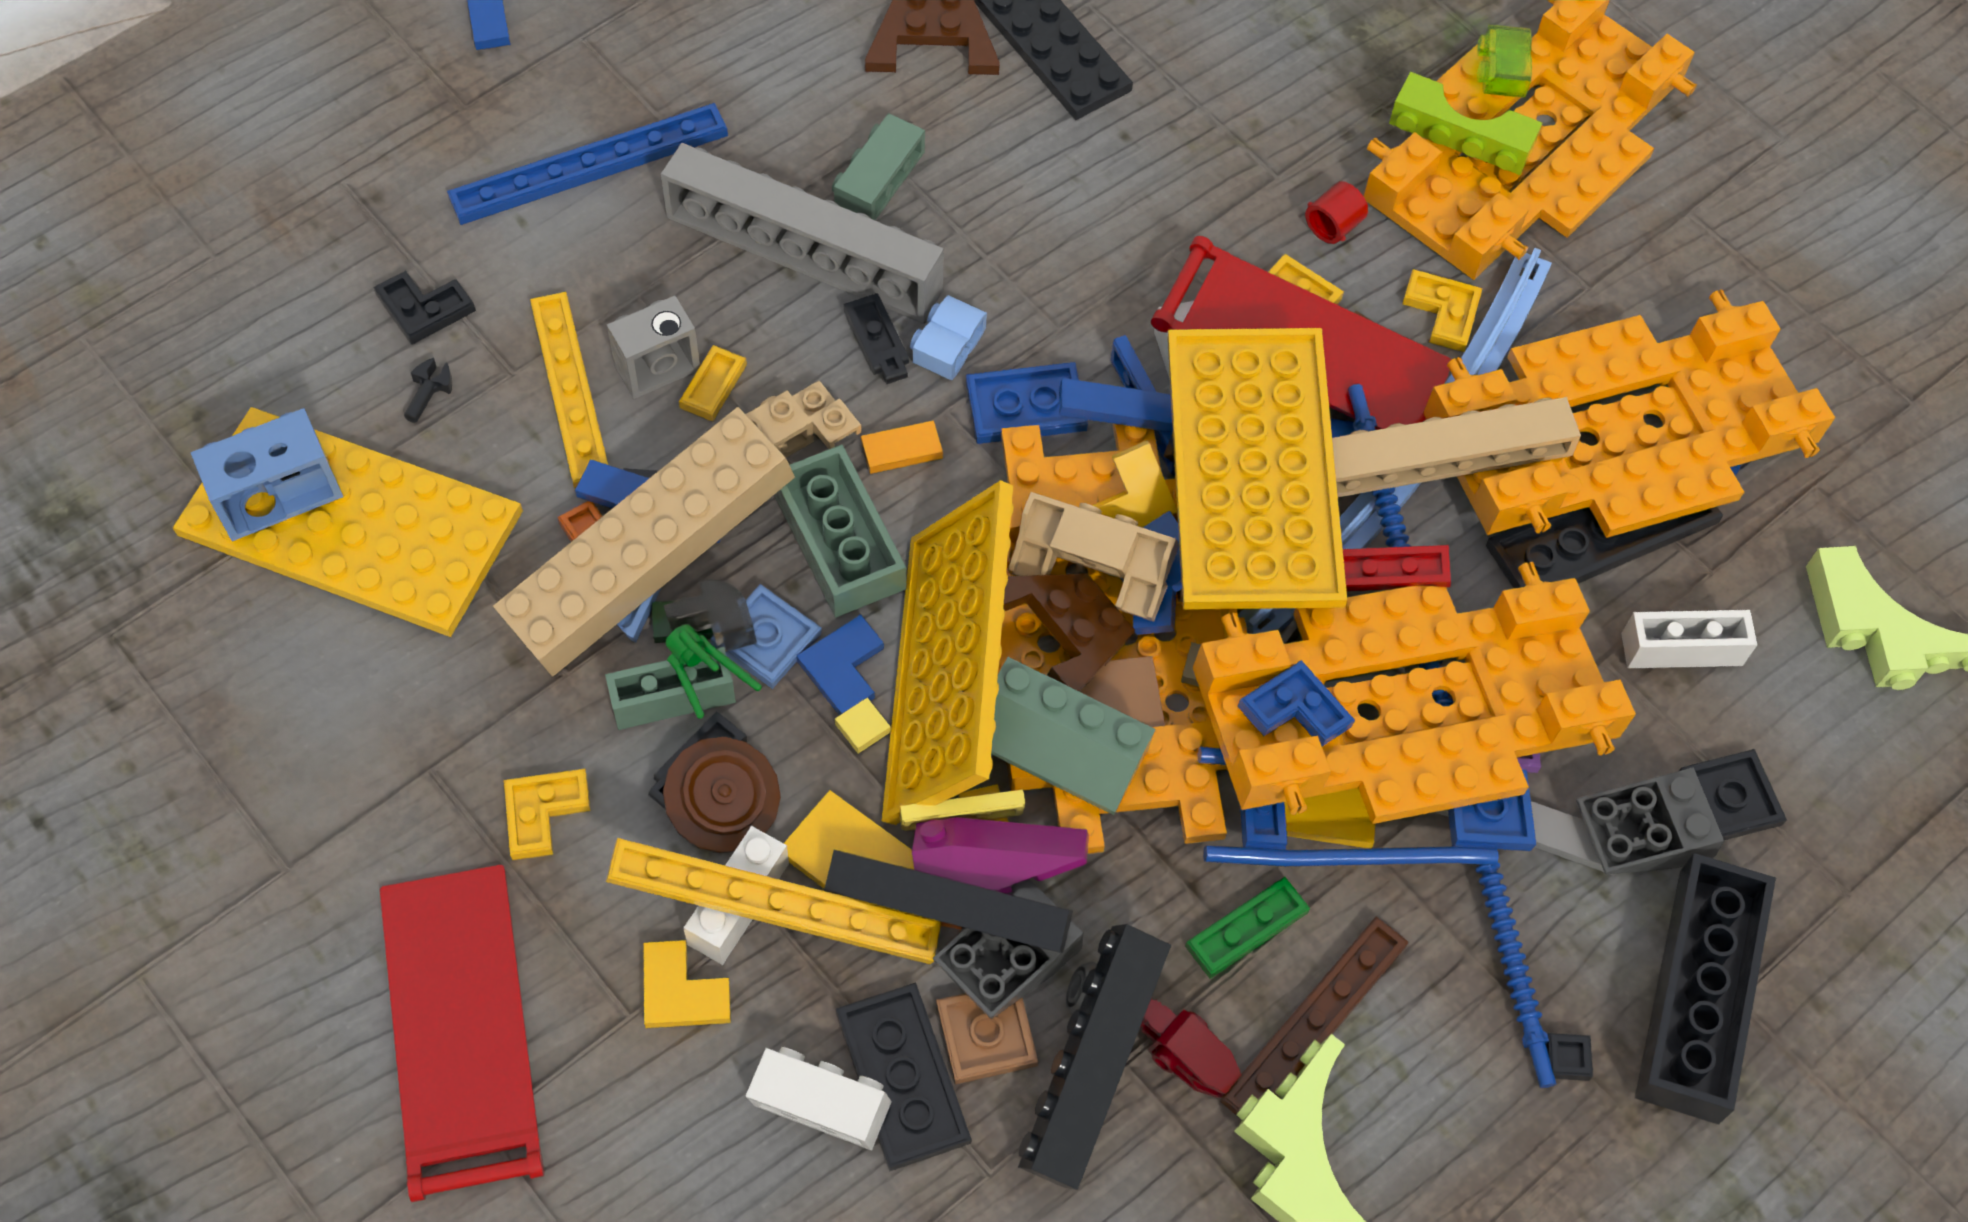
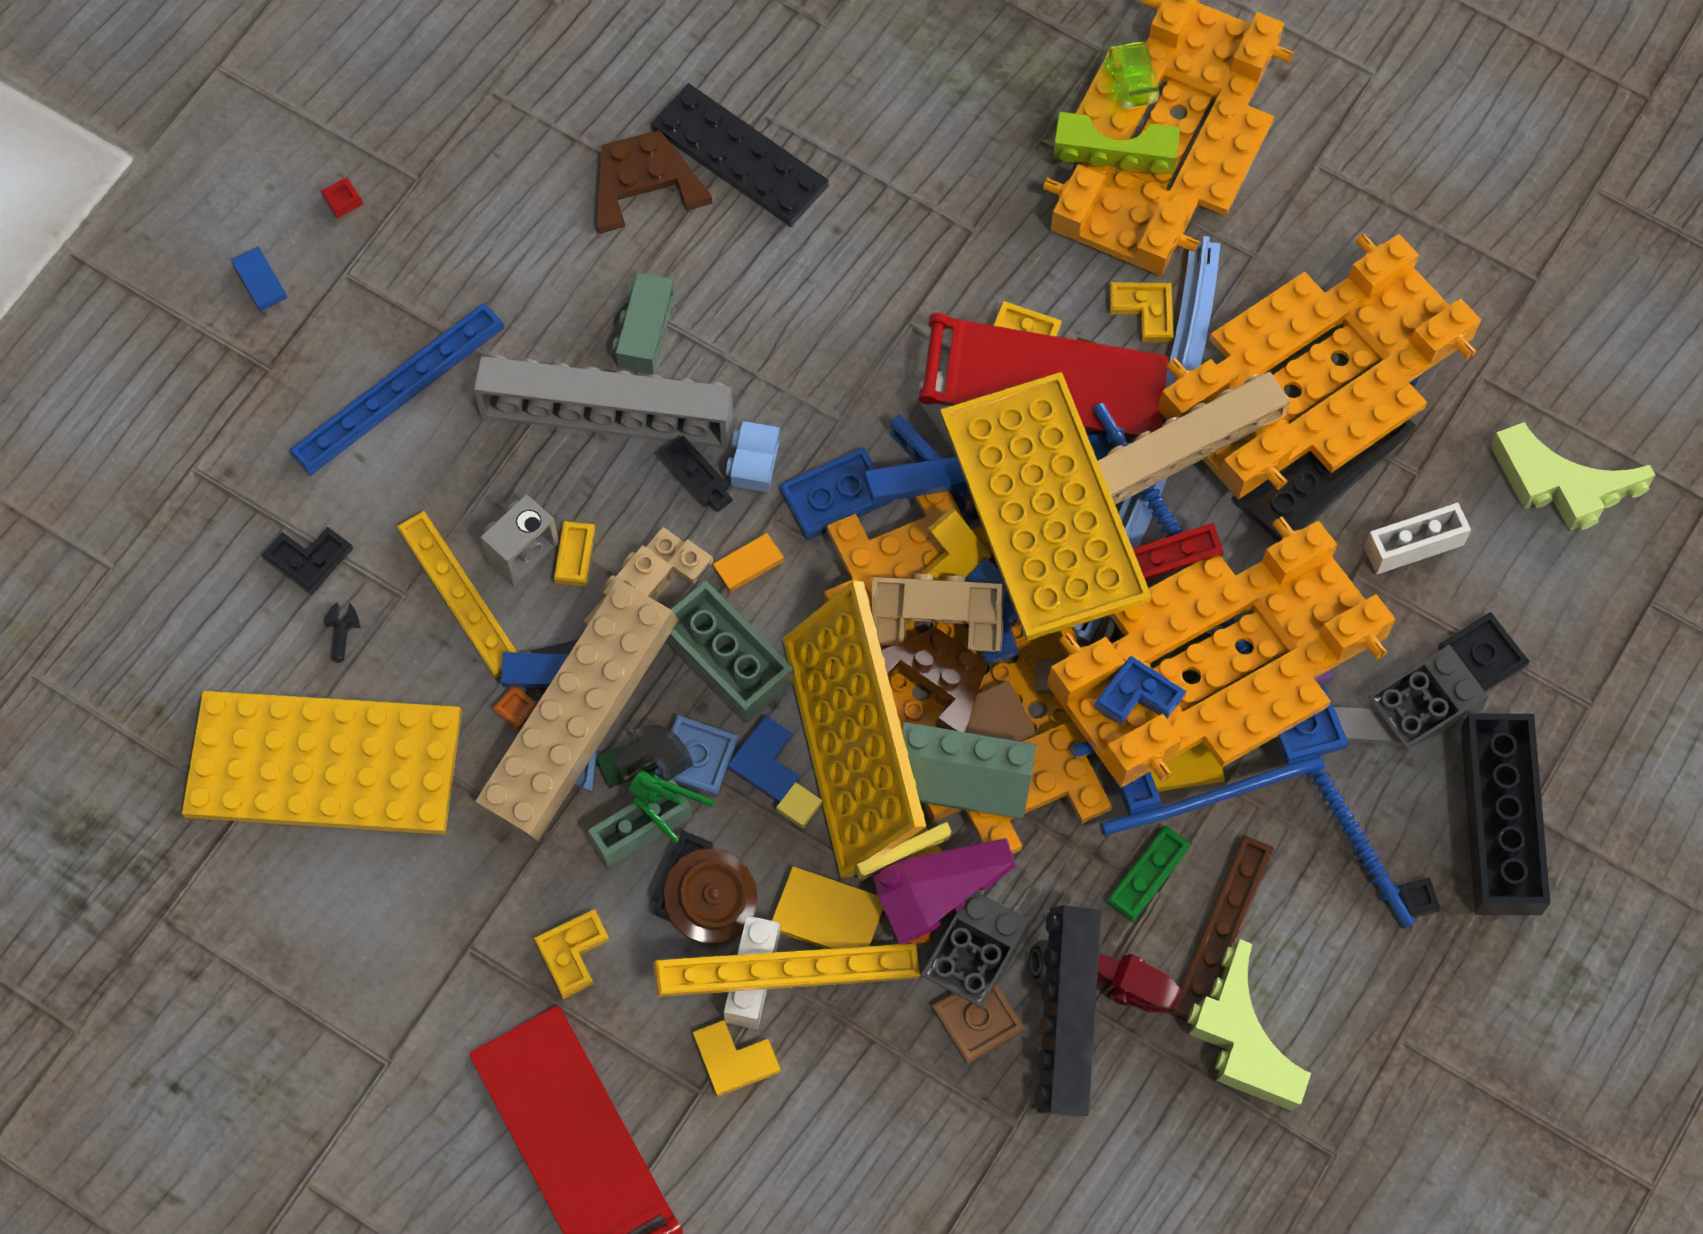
camera: 15 degrees left, 5 degrees up
medium blue piece [190,408,343,541] -> none
white brick [746,1047,892,1150] -> none
black tile [824,850,1073,953] -> none
black tile [836,982,972,1172] -> none
red piece [1305,181,1368,244] -> none

